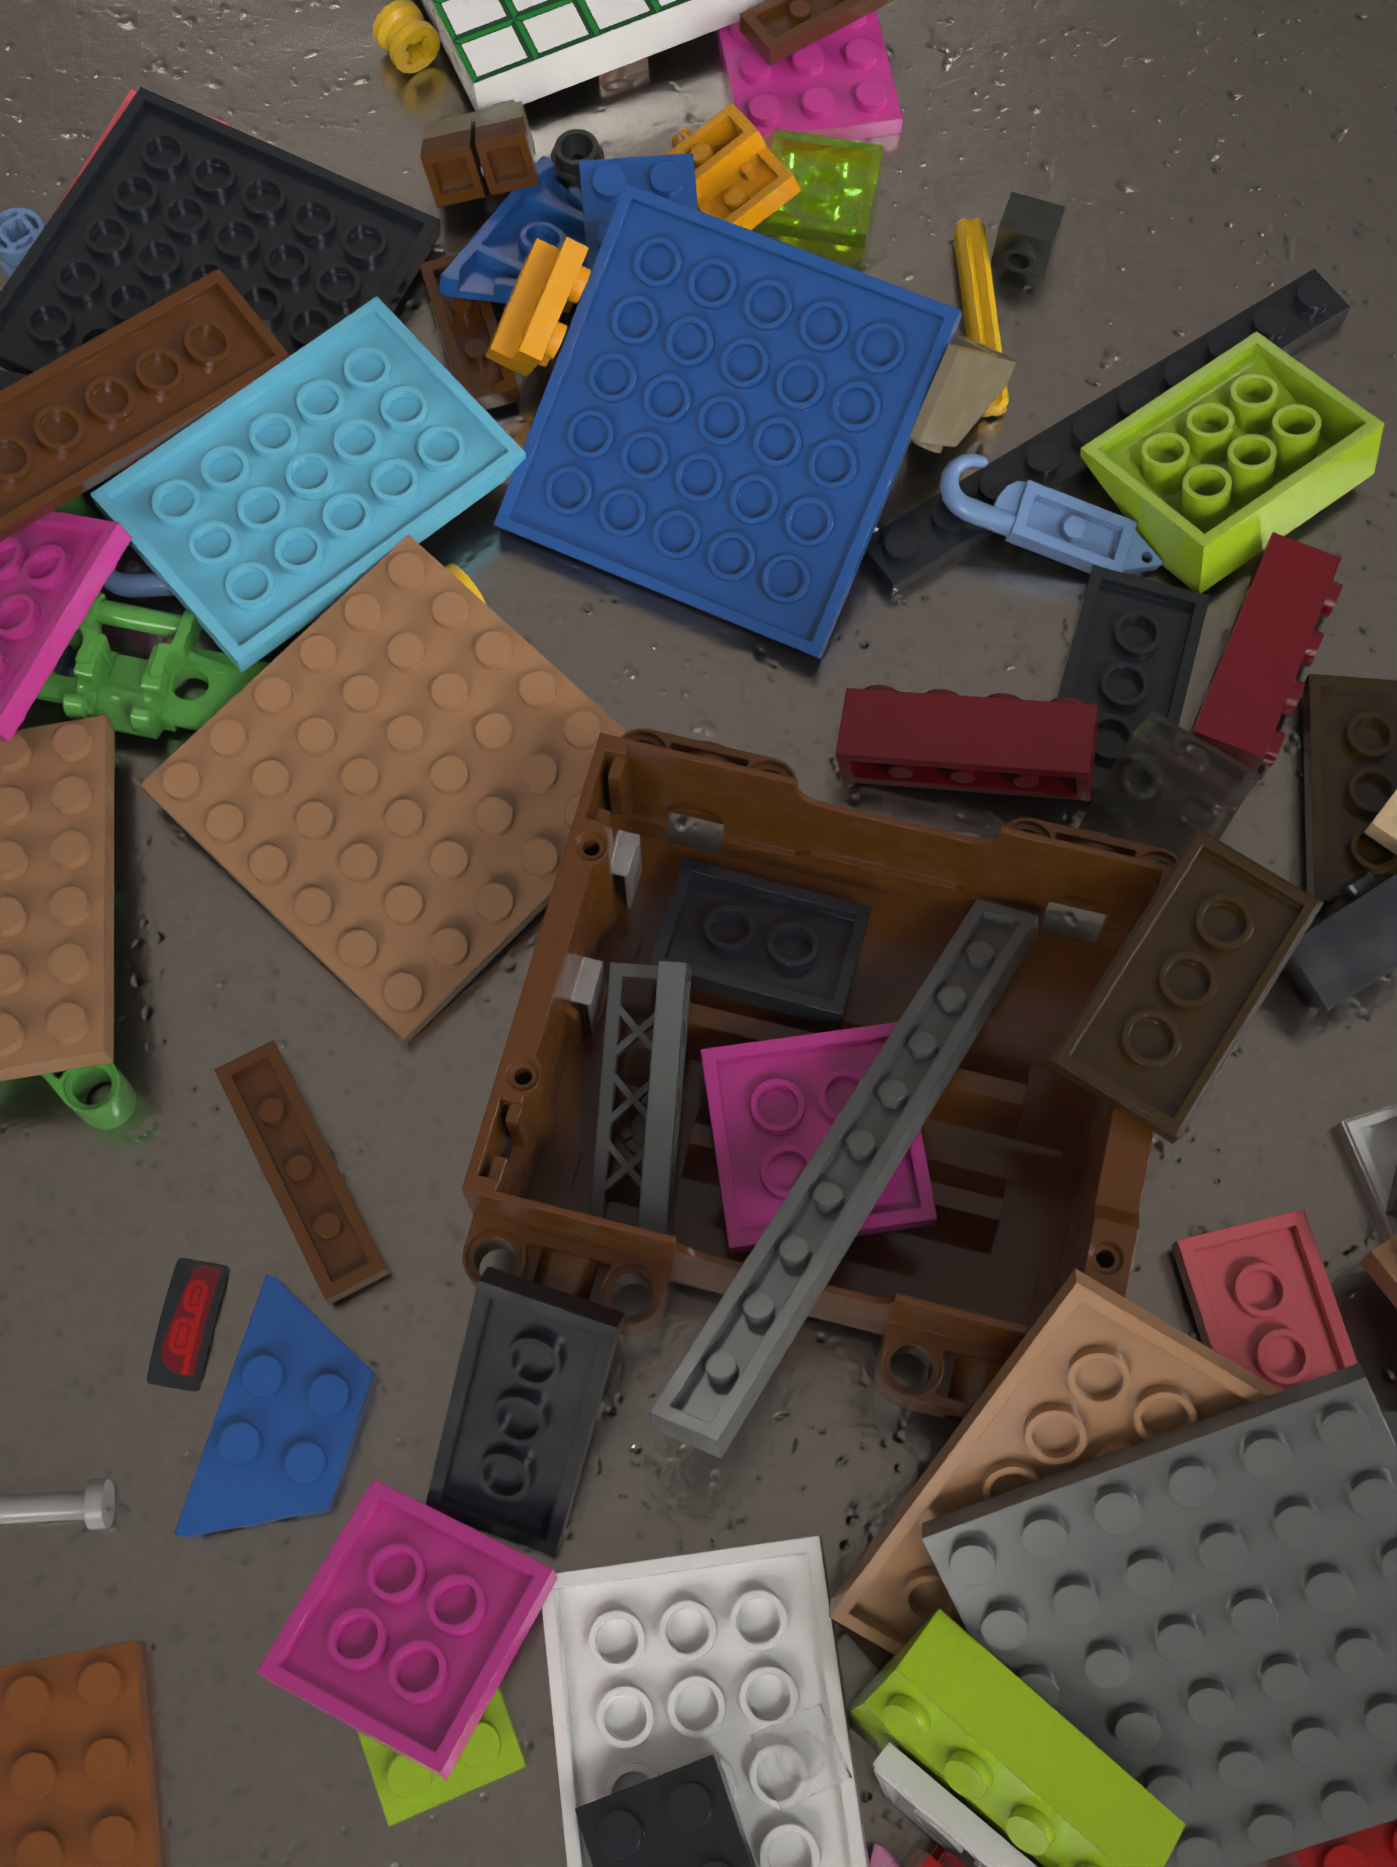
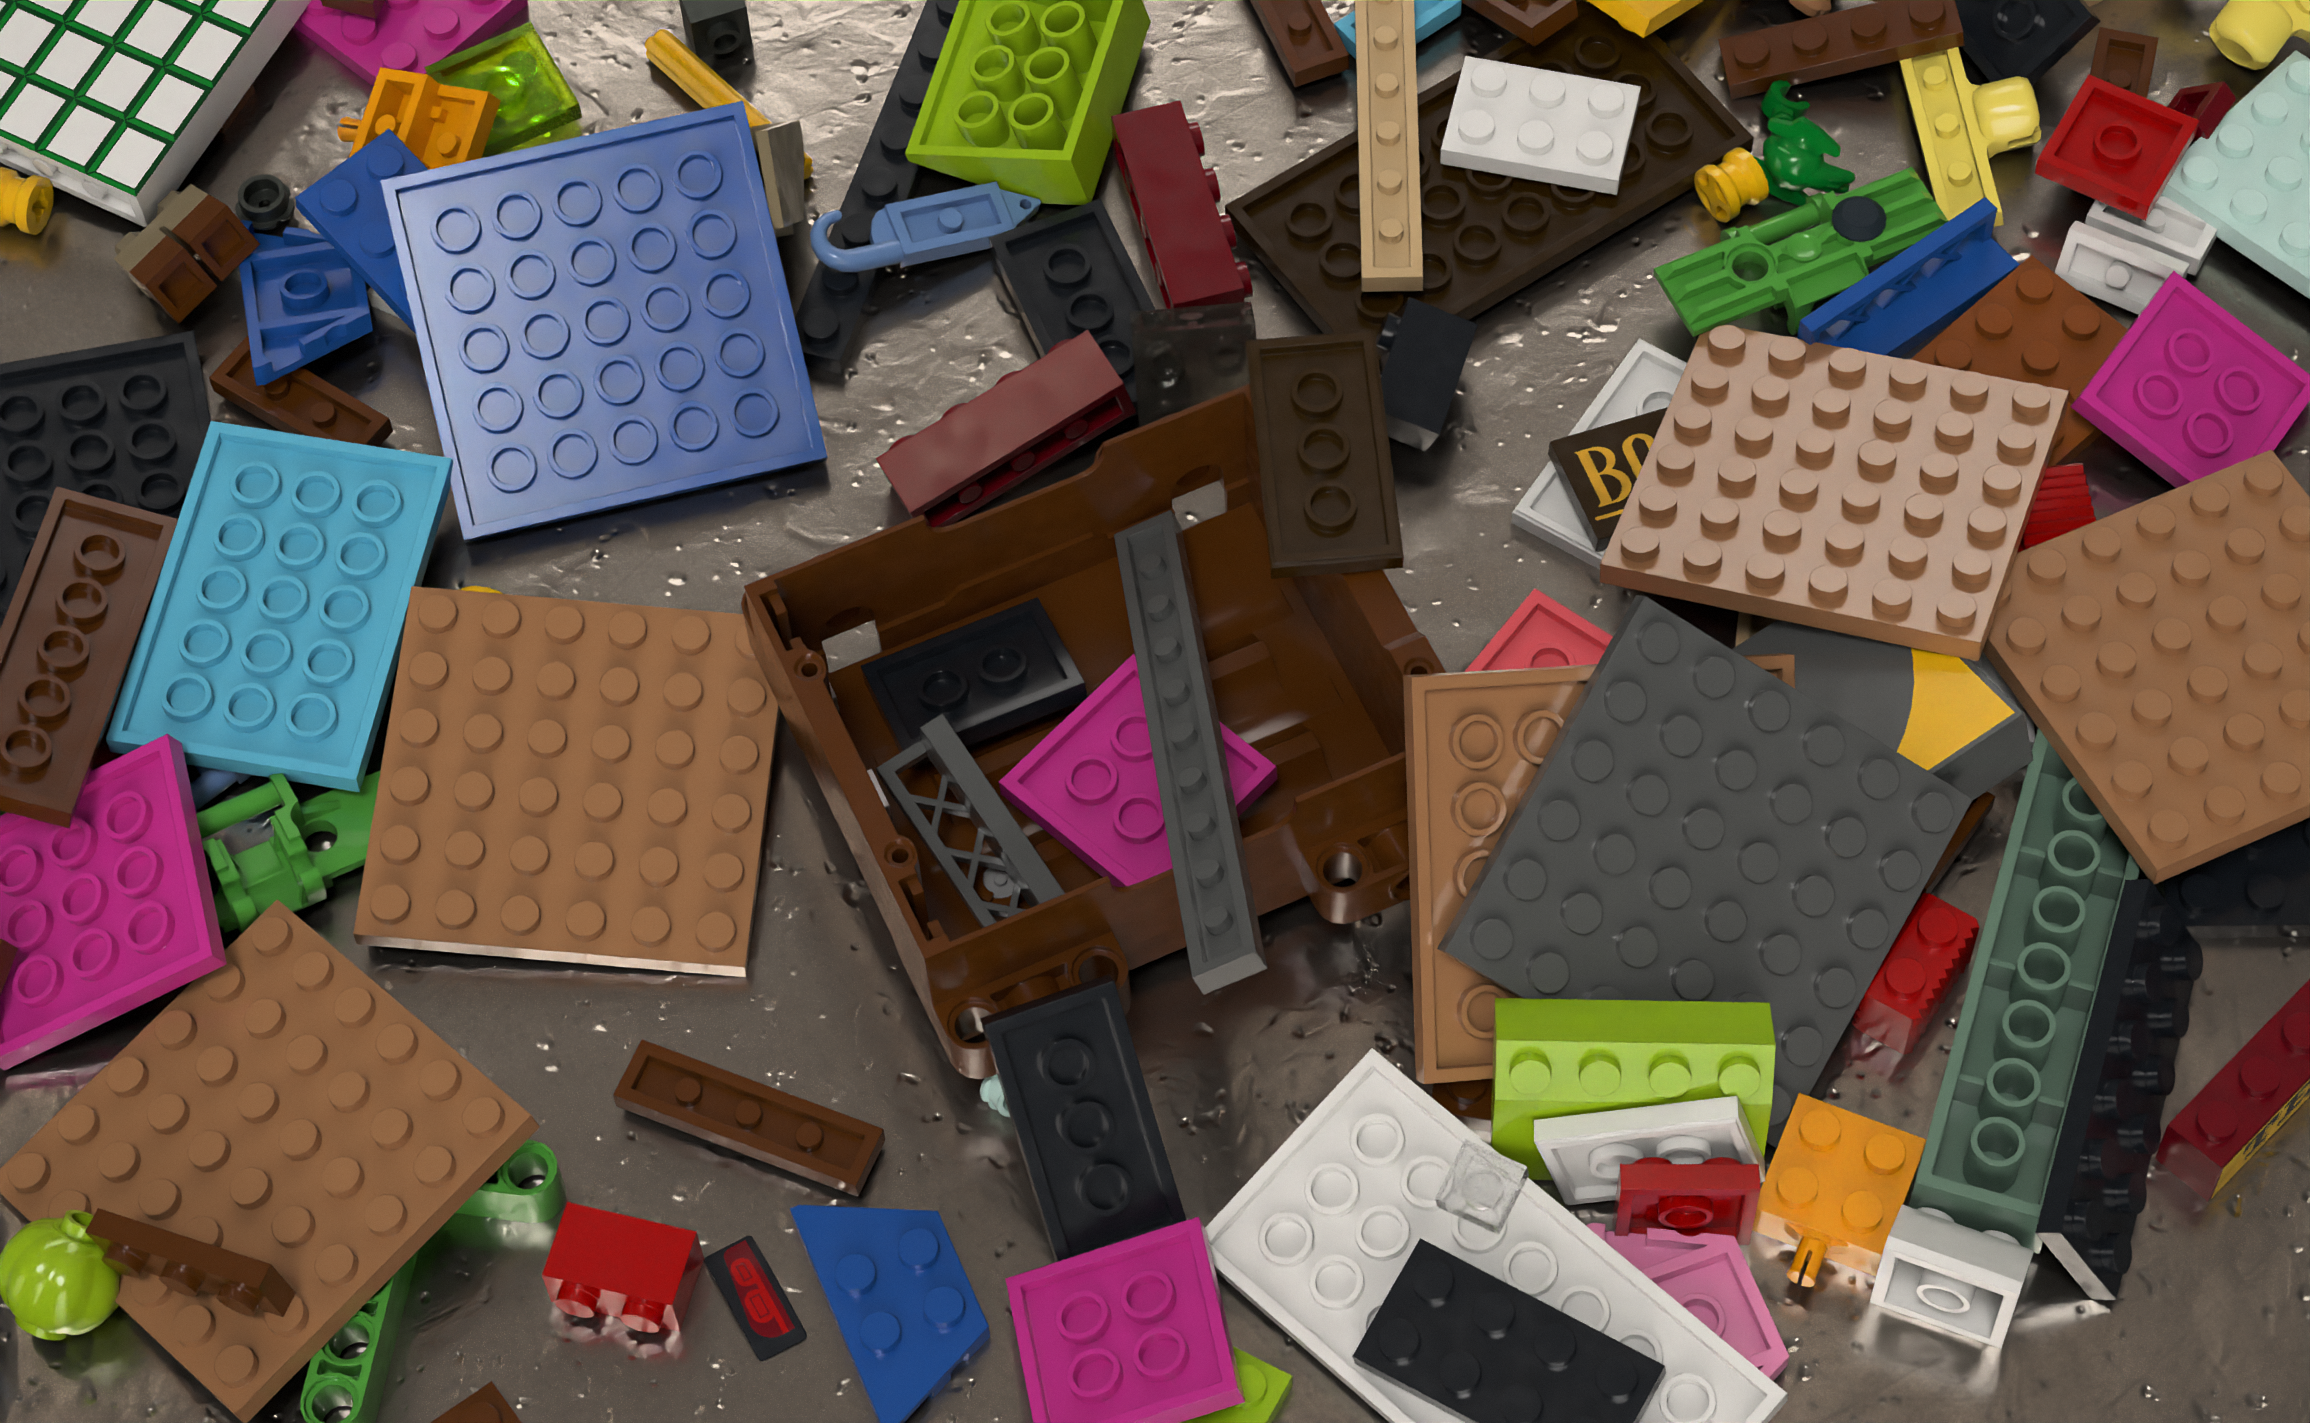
camera: 35 degrees left, 10 degrees down
light orange plate [485,237,591,377] -> none
none -> red brick [542,1202,704,1333]

